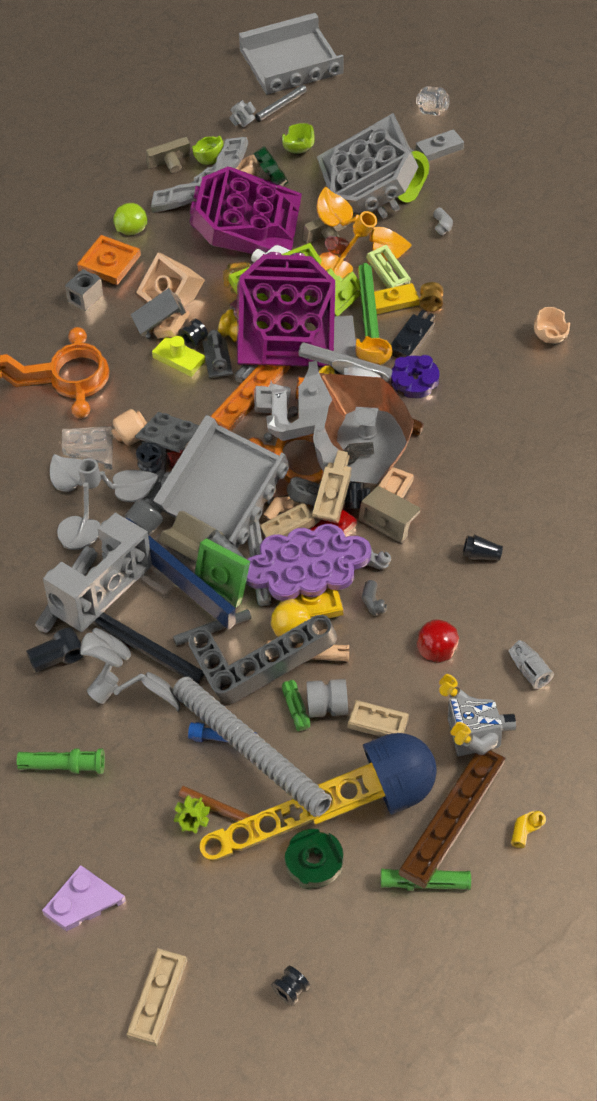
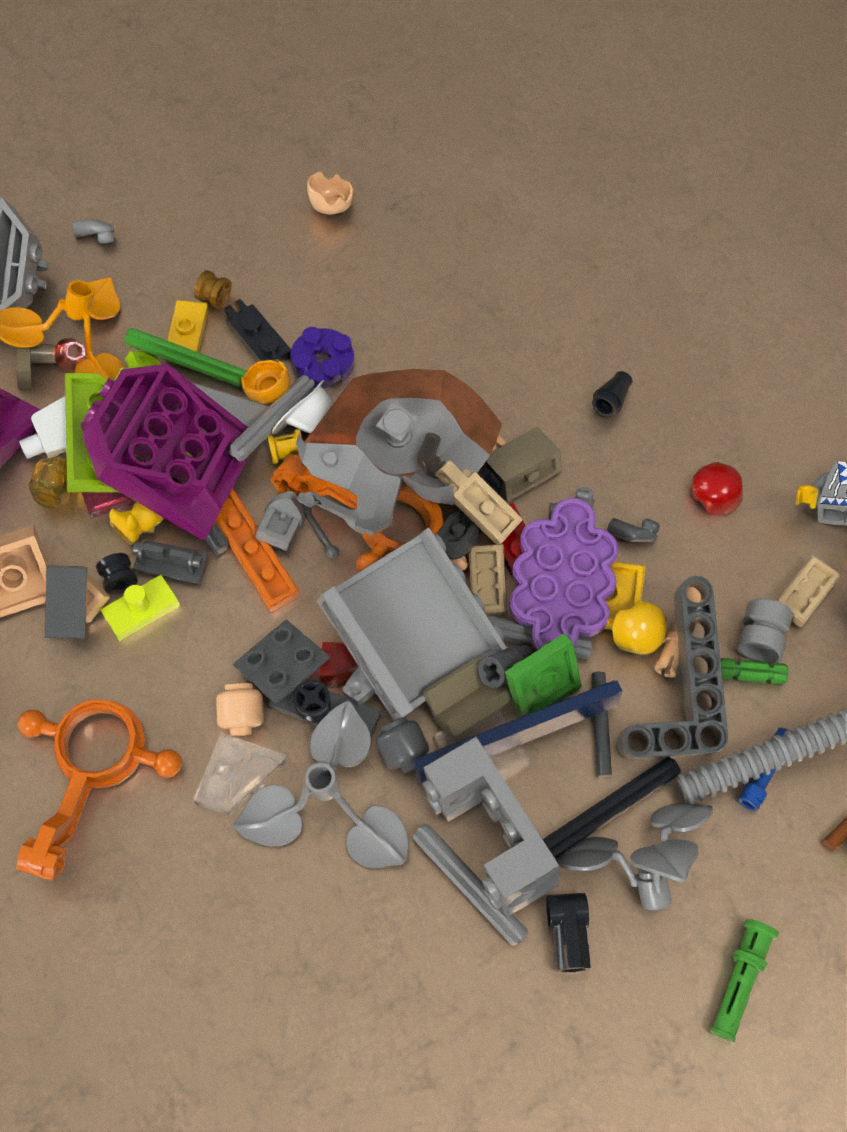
camera: 70 degrees left, 10 degrees up
yellowish green tile [366,245,411,288] -> none
light grey hinge [509,640,554,689] -> none

